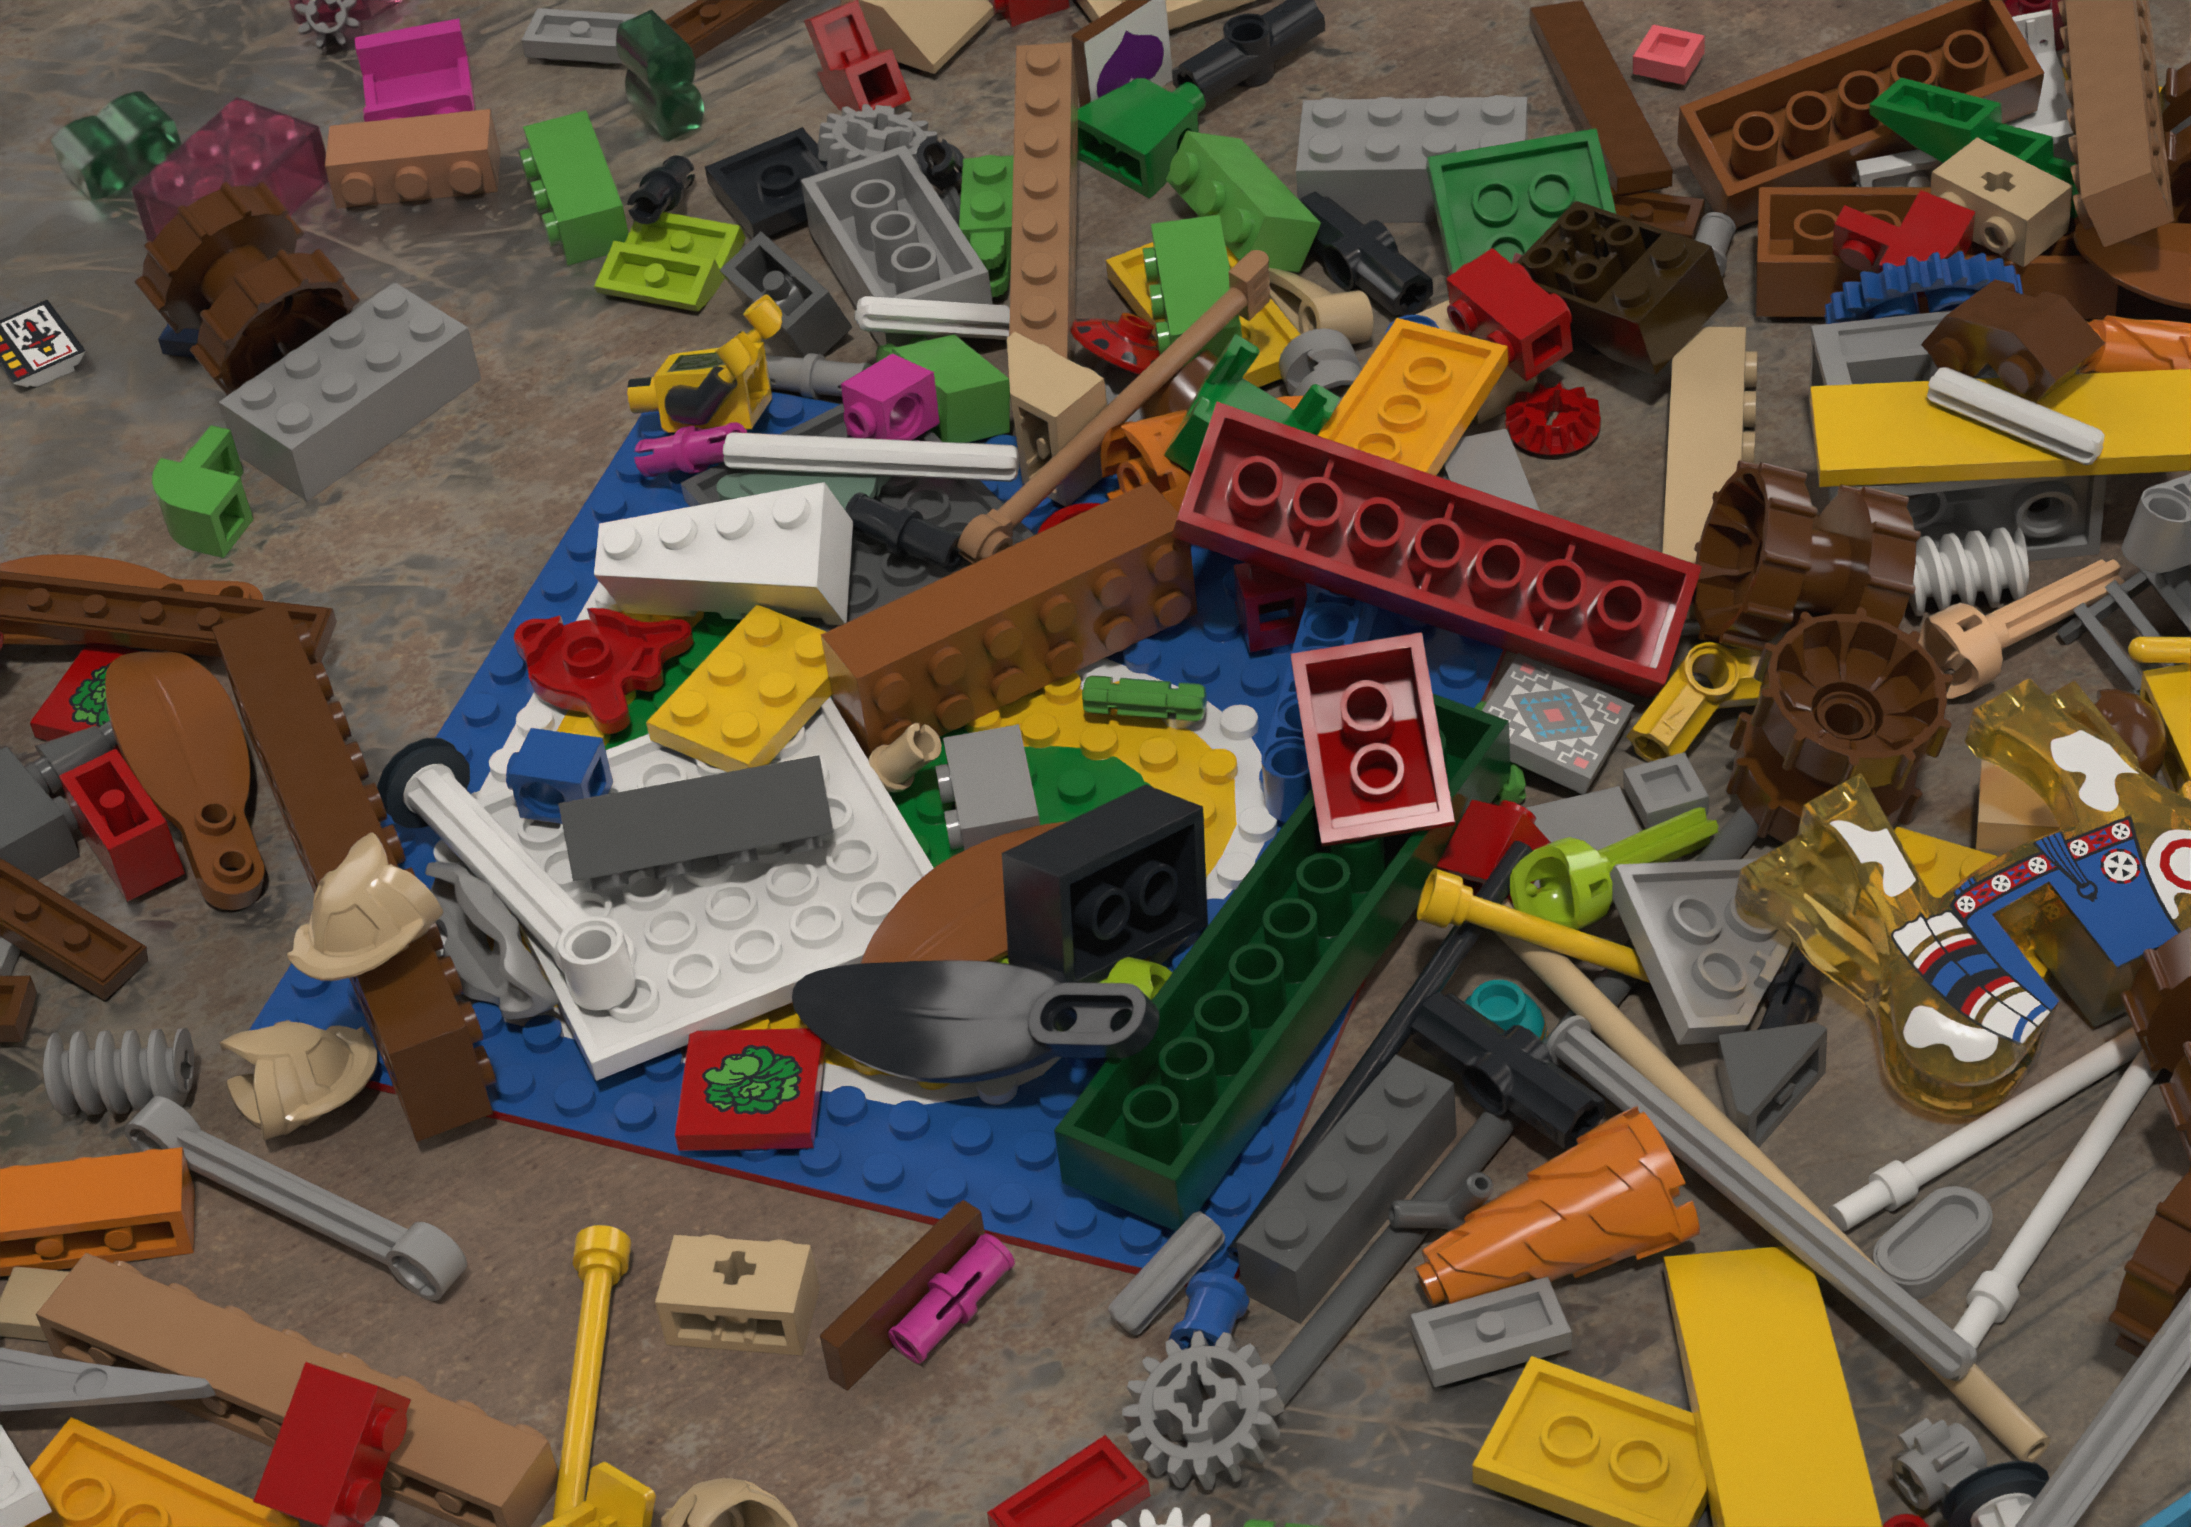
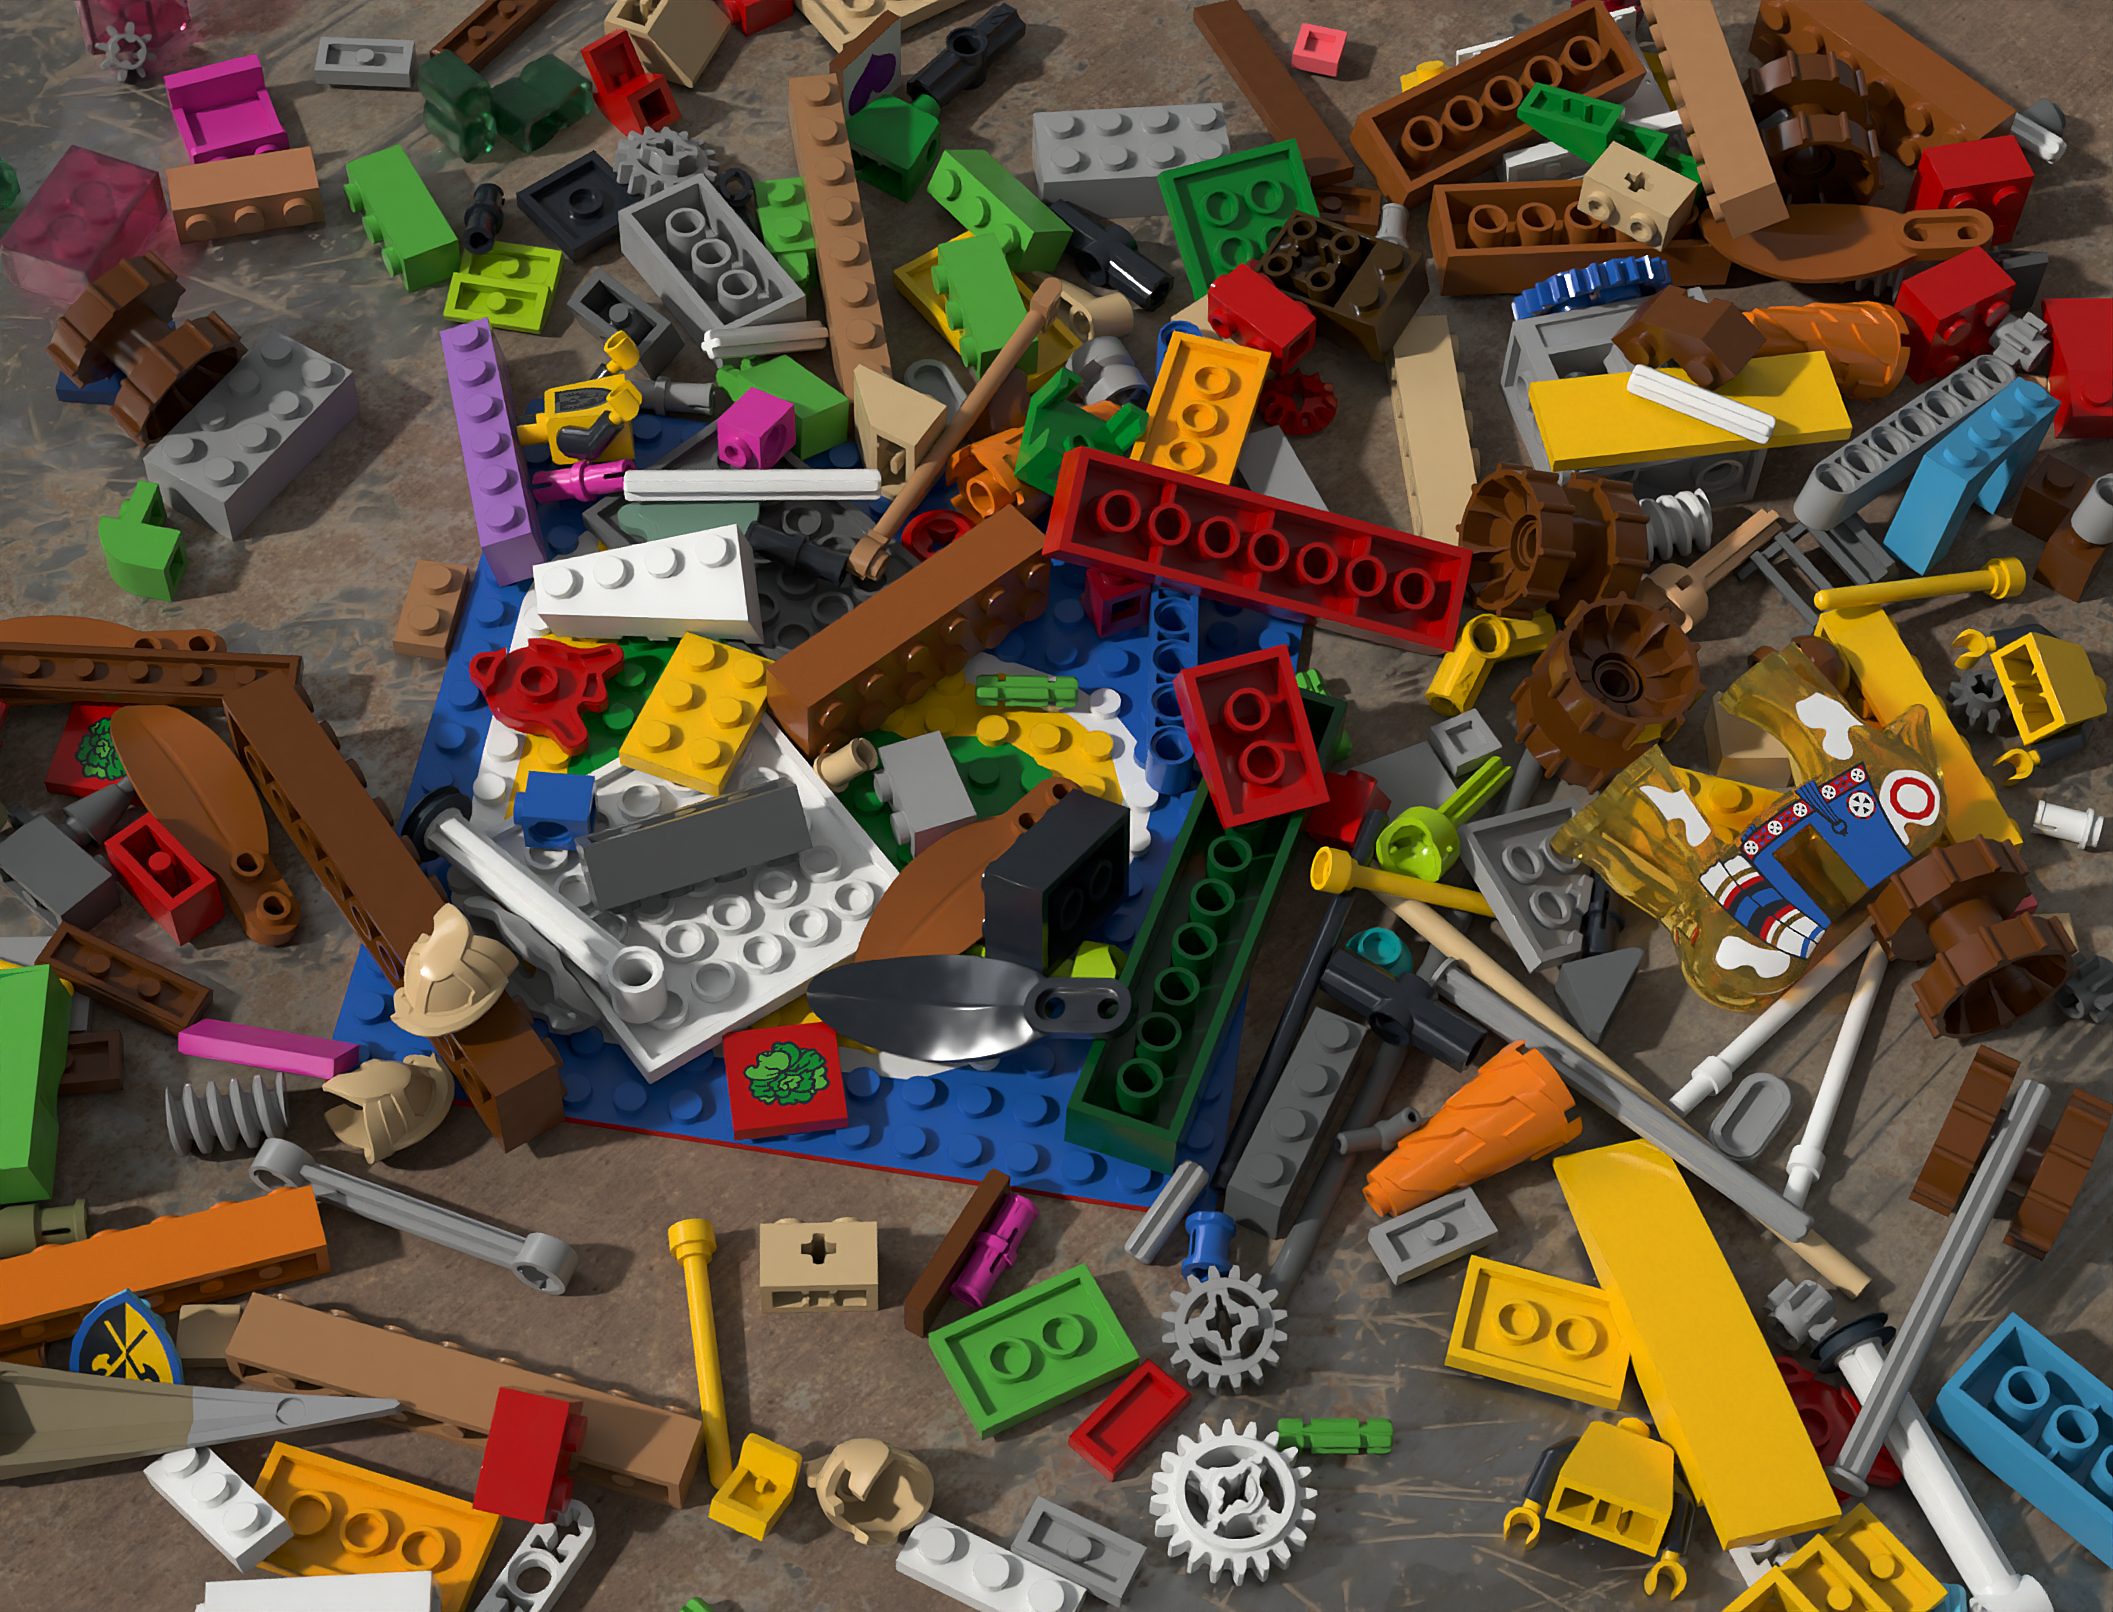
camera: 20 degrees left, 10 degrees up
red dish [1070,313,1159,375] -> none
light grey tile [1482,653,1634,794] -> none
red brick [1832,190,1976,299] -> none
none -> dark pink tile [178,1018,360,1080]
none -> medium nougat plate [393,559,470,660]
none -> medium lavender brick [440,317,547,587]
none -> clear green brick [484,54,594,153]
none -> bright green plate [928,1263,1140,1441]

